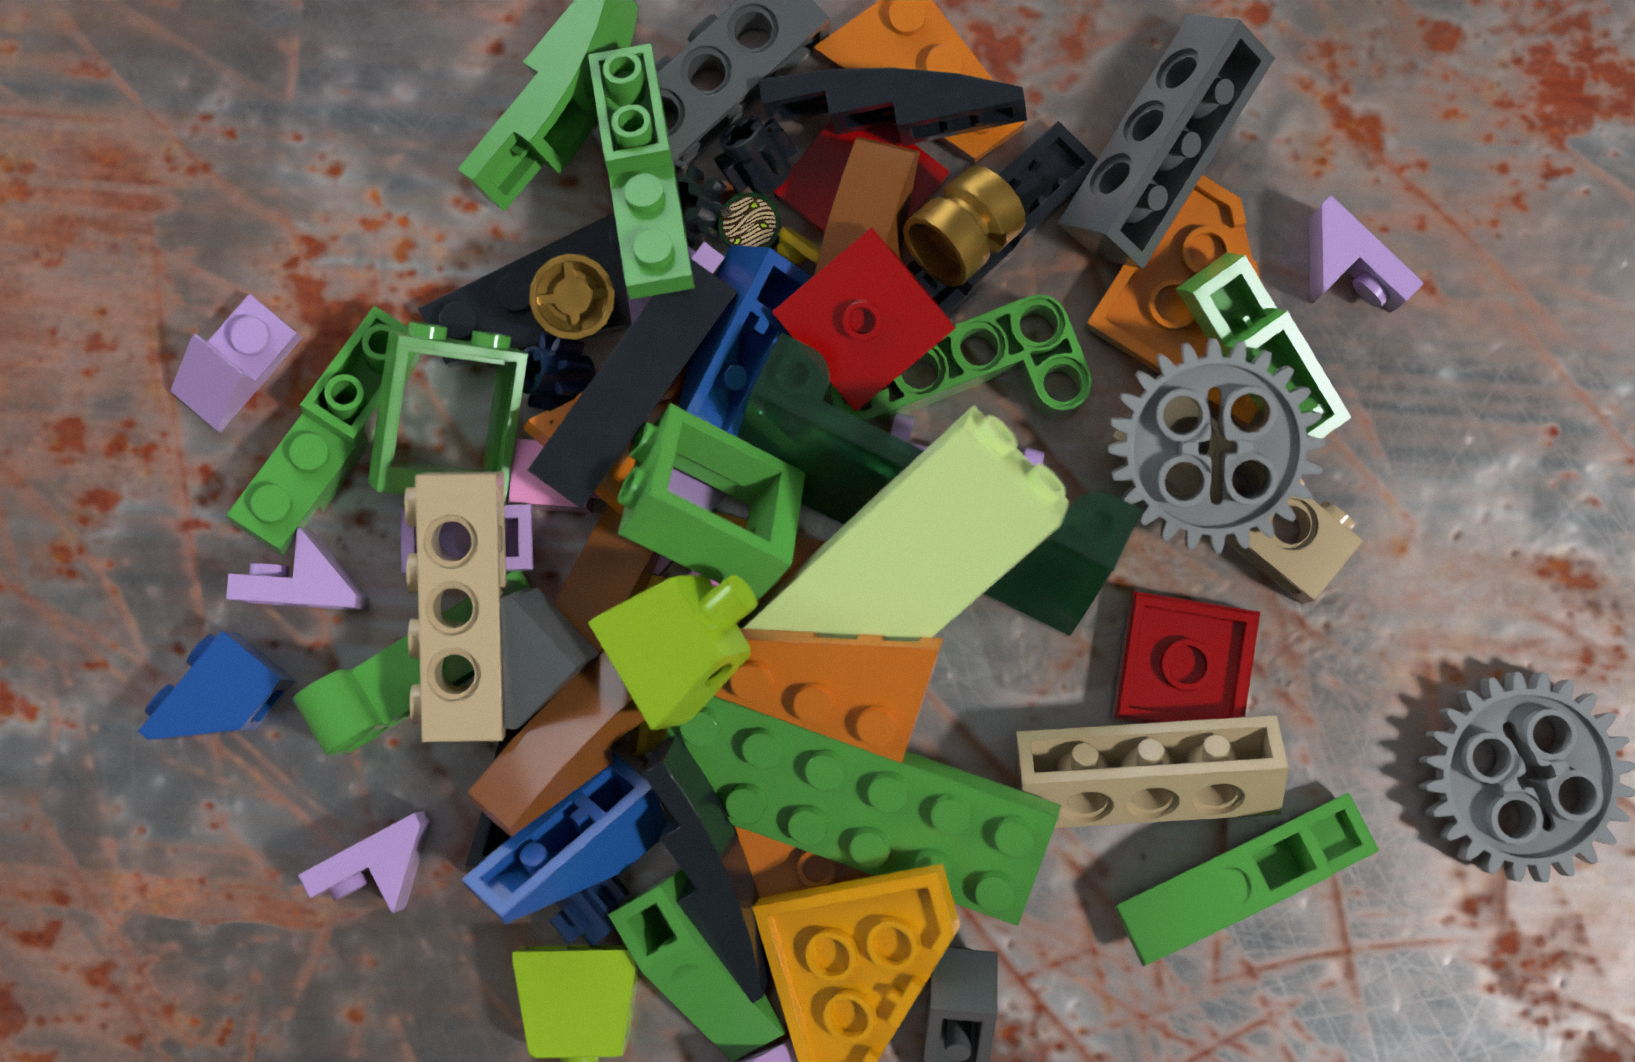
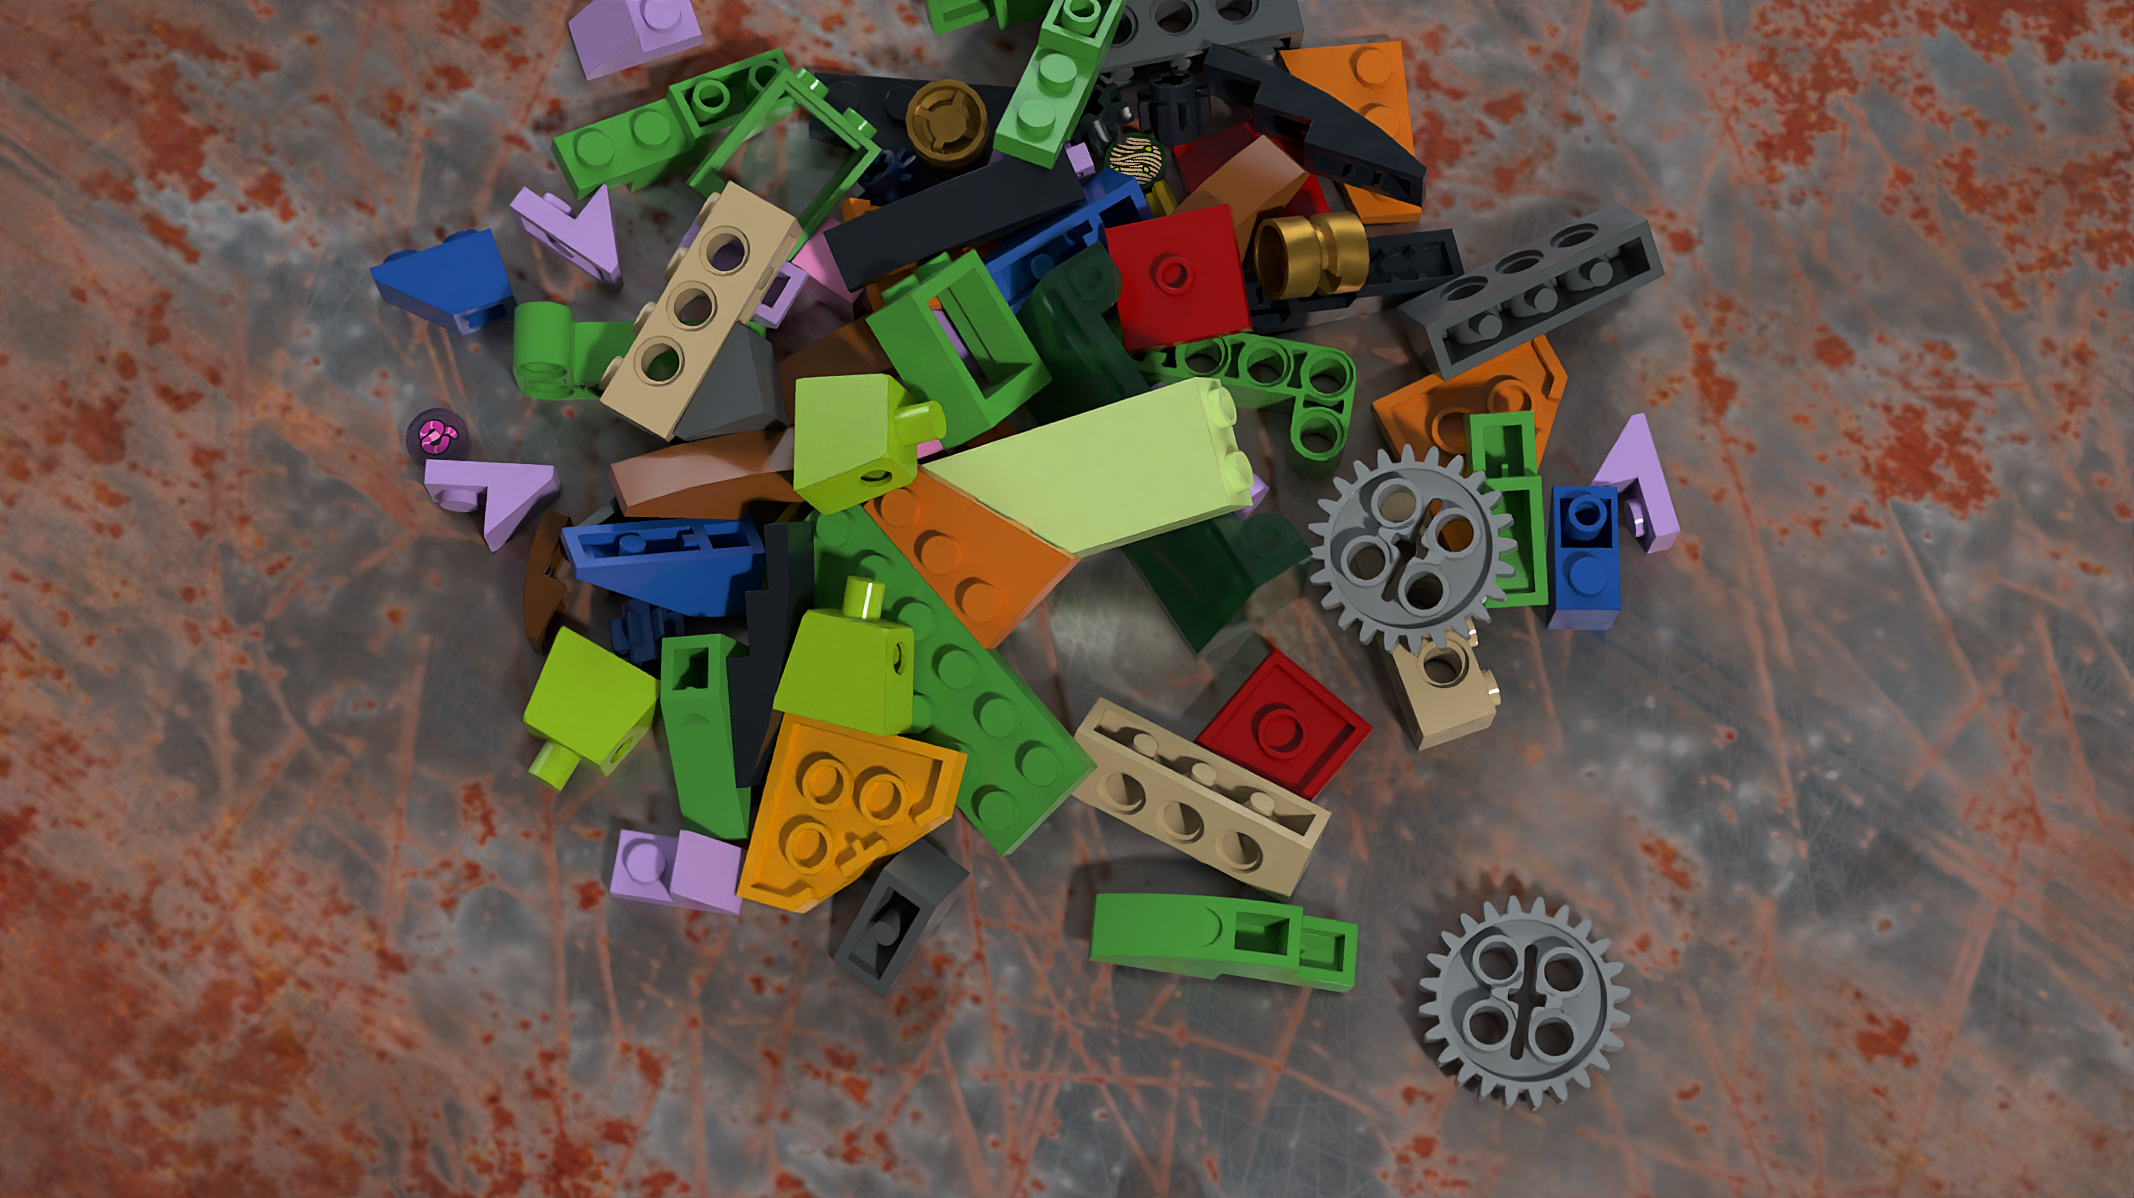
camera: 25 degrees right, 10 degrees down
none -> clear purple tile [406,408,472,471]
none -> reddish brown slope [523,507,574,656]
none -> lime torso [772,576,915,737]
none -> blue slope [1546,486,1621,630]

